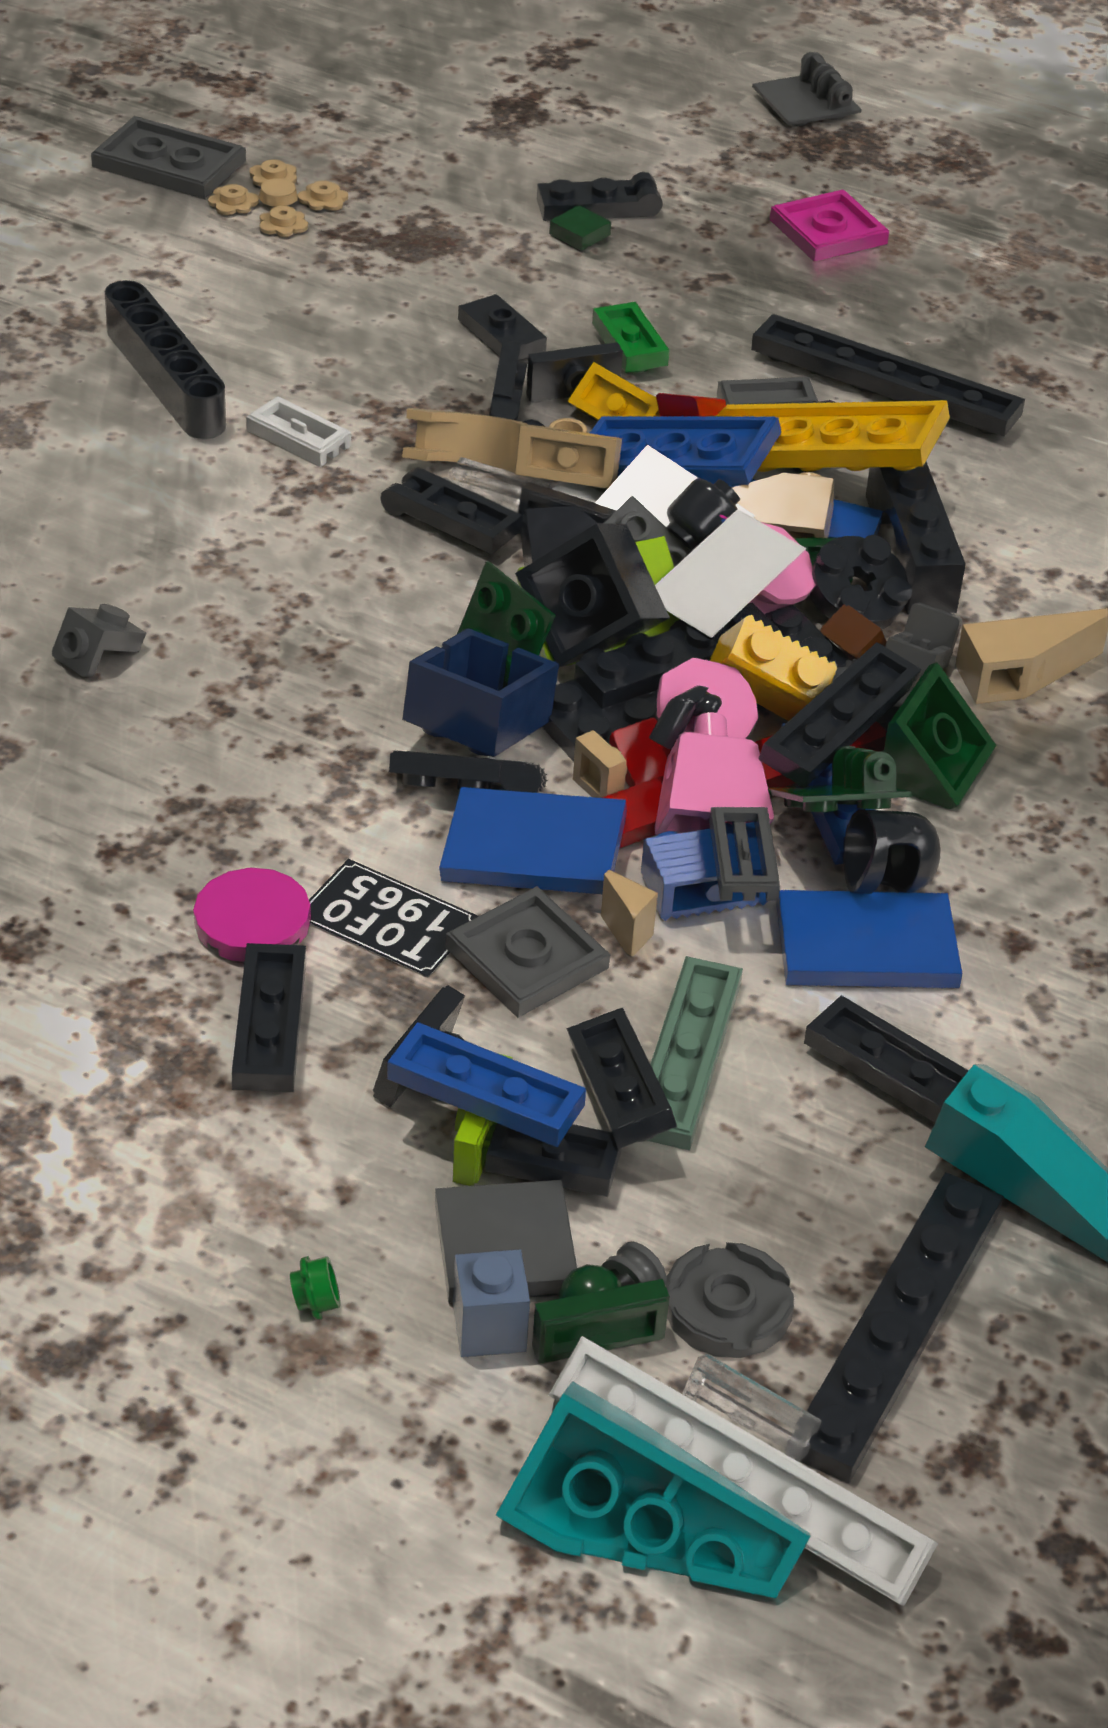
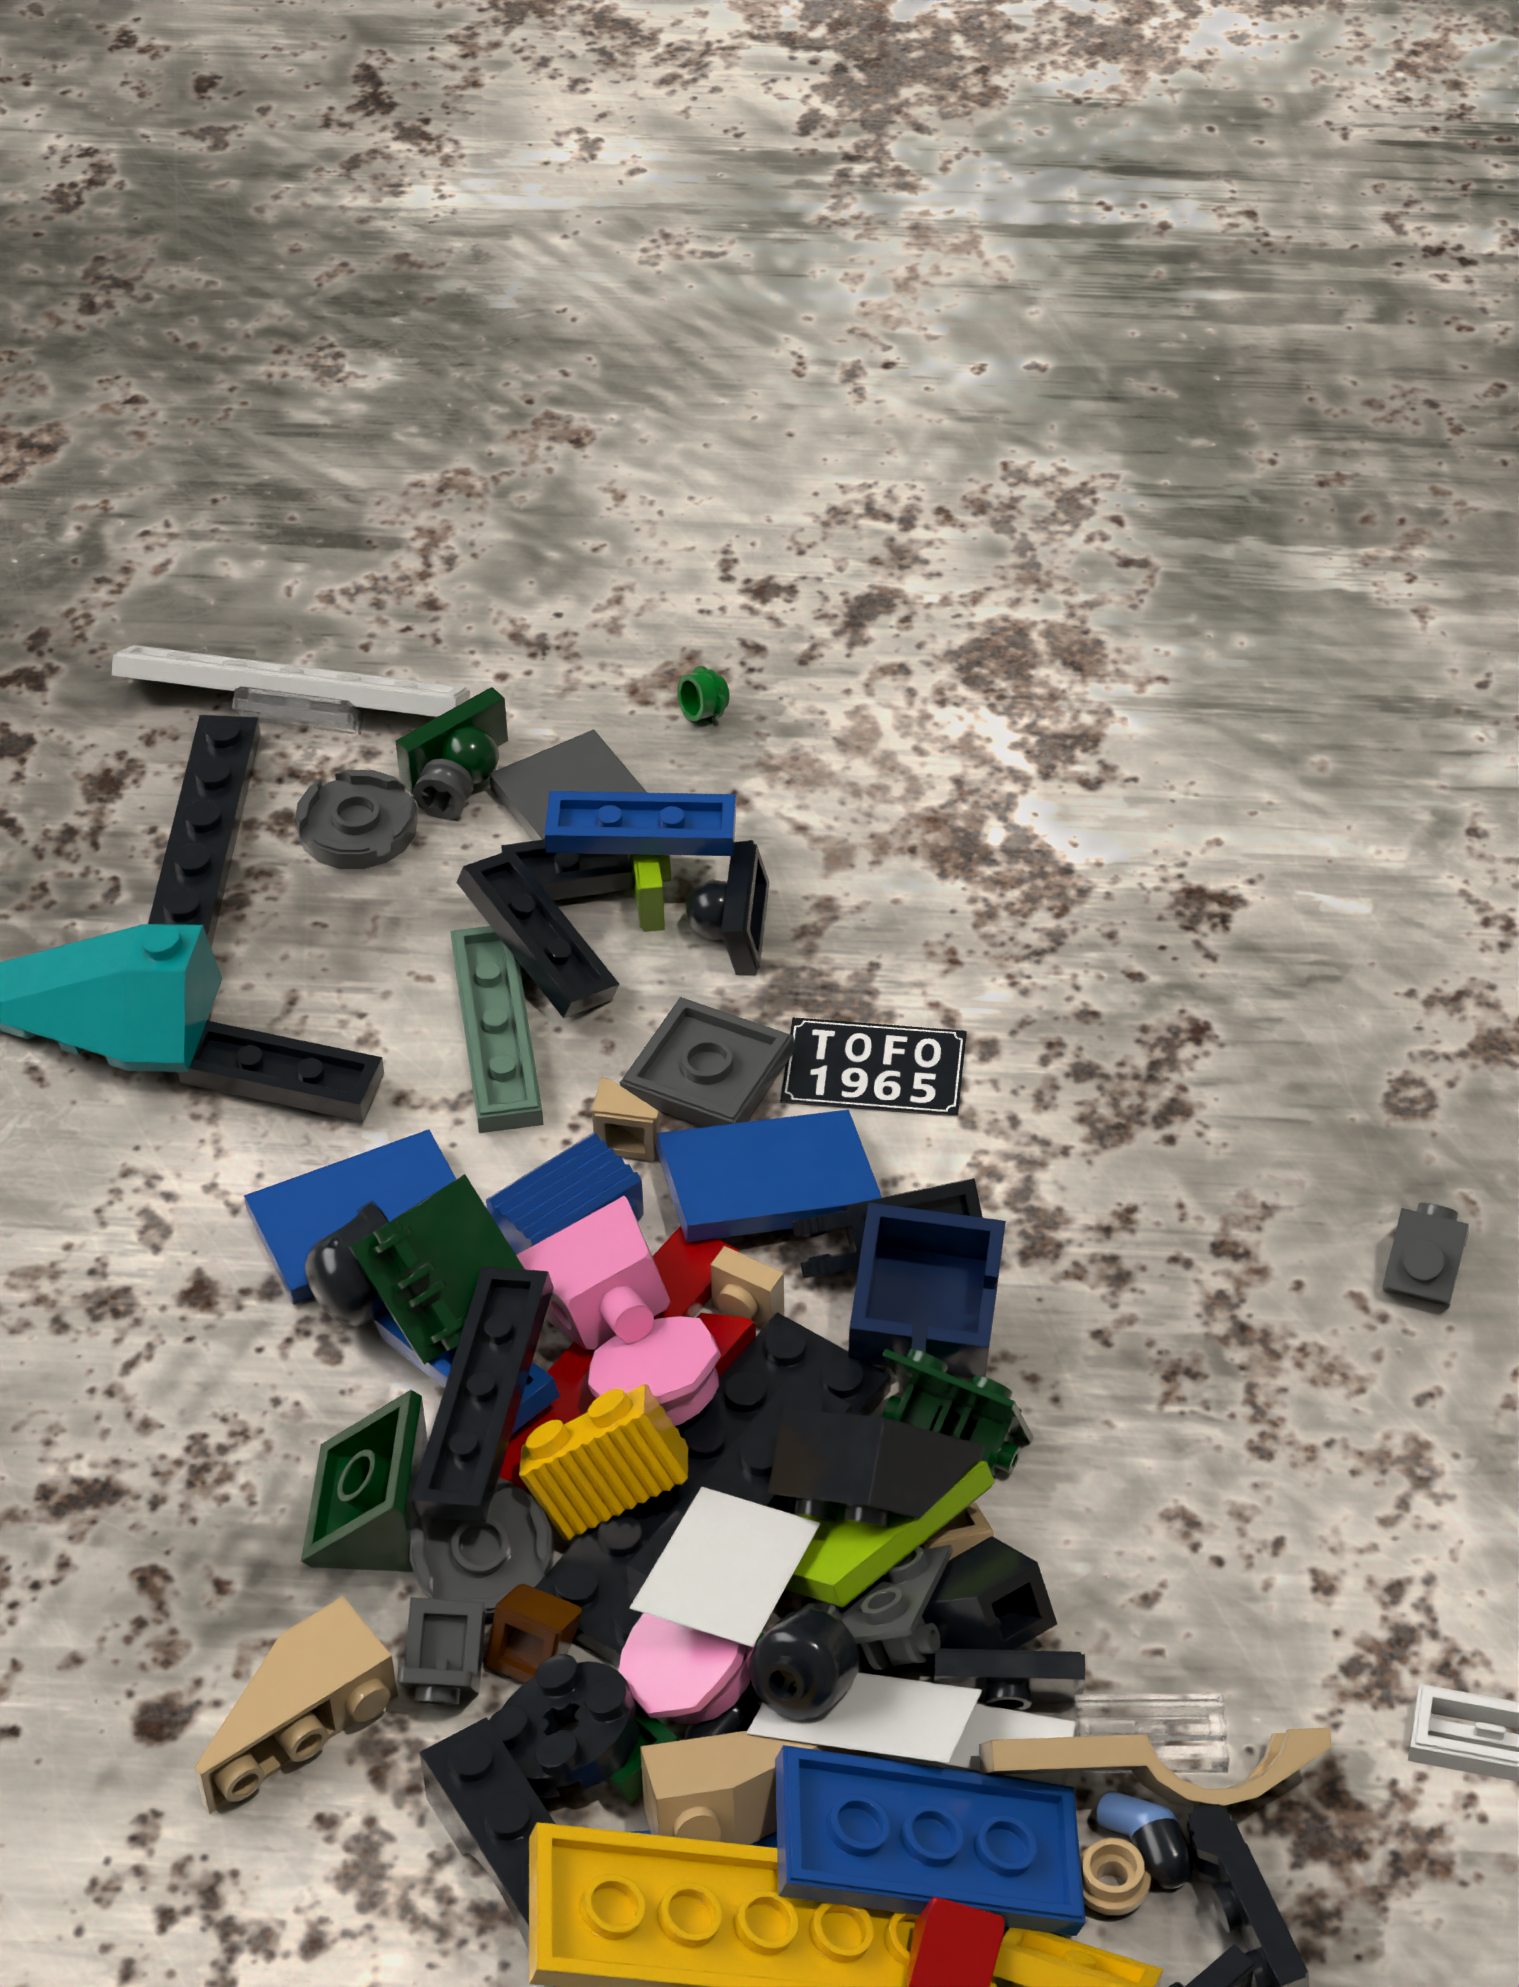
camera: 160 degrees right, 5 degrees up
dark pink tile [193,867,311,962] -> none
black plate [231,943,306,1092] -> none
black plate [380,467,522,554] -> none
sand blue brick [453,1249,530,1357] -> none
teal wedge [495,1381,811,1598] -> none
black arm [648,685,722,751] -> none
dark grey tile [709,807,780,901] -> none

